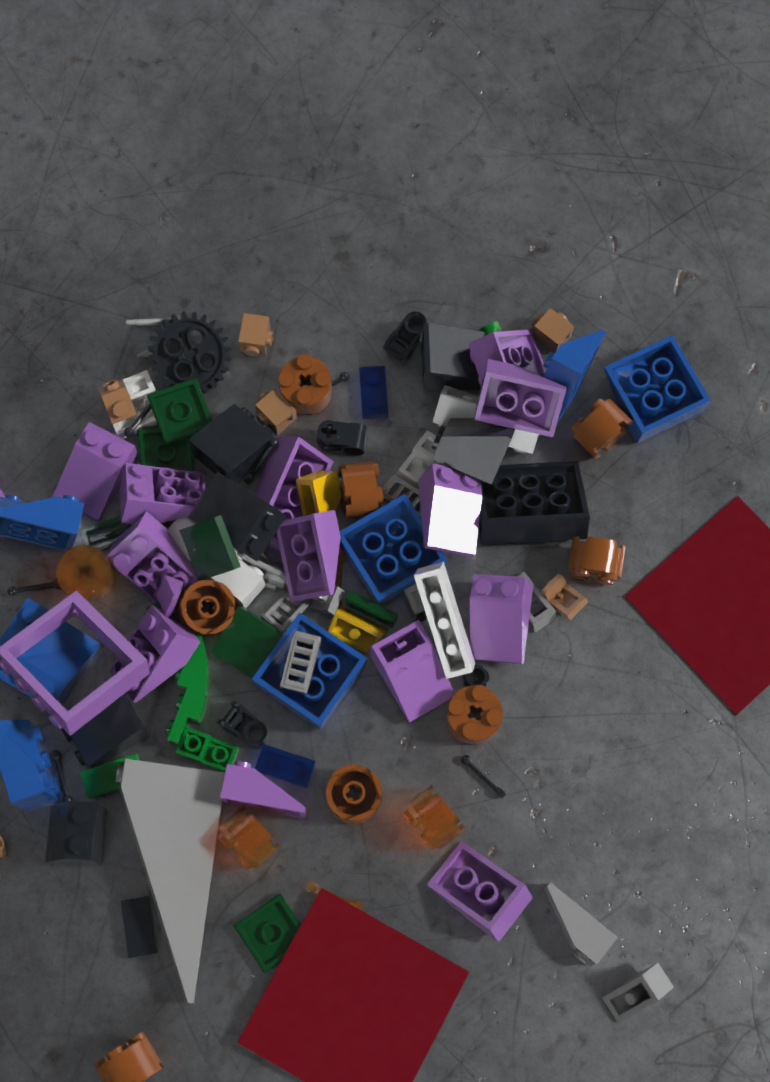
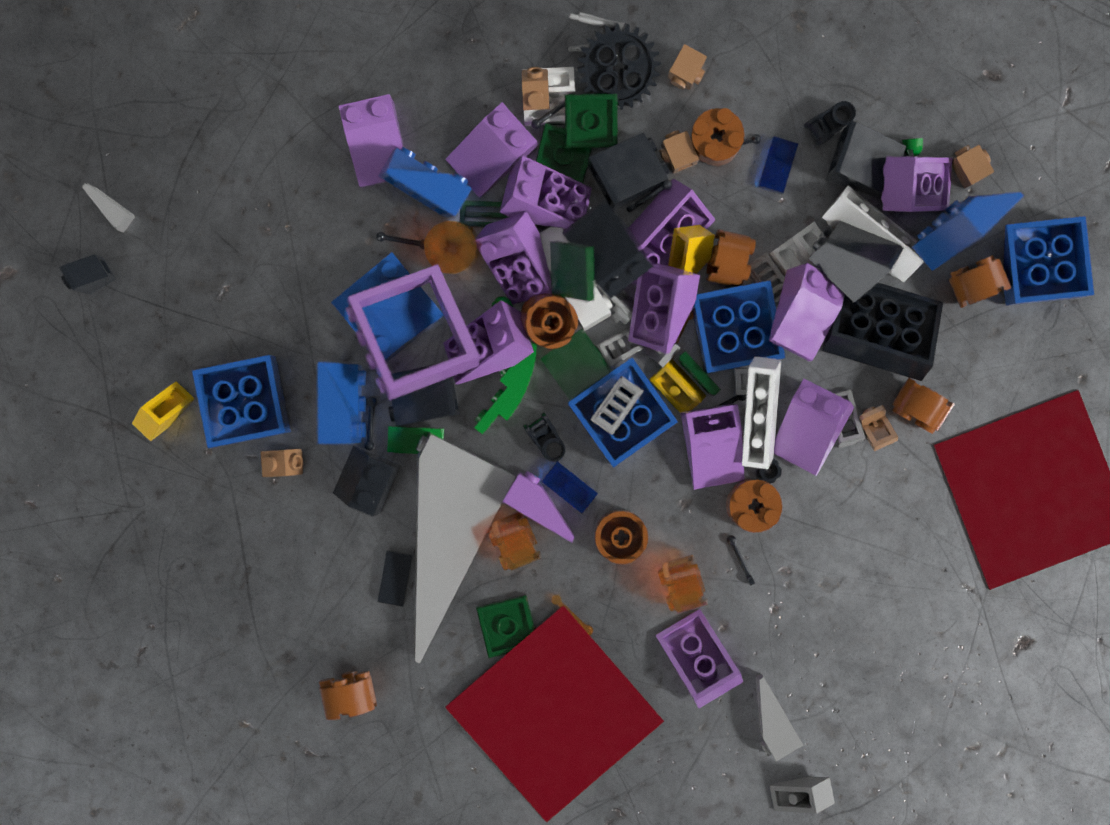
camera: 25 degrees right, 15 degrees up
medium lavender slope [157,575,184,617] -> none
green slope [175,727,240,772] -> none
black piece [316,420,368,456] -> none
medium lavender slope [474,359,566,437] -> none

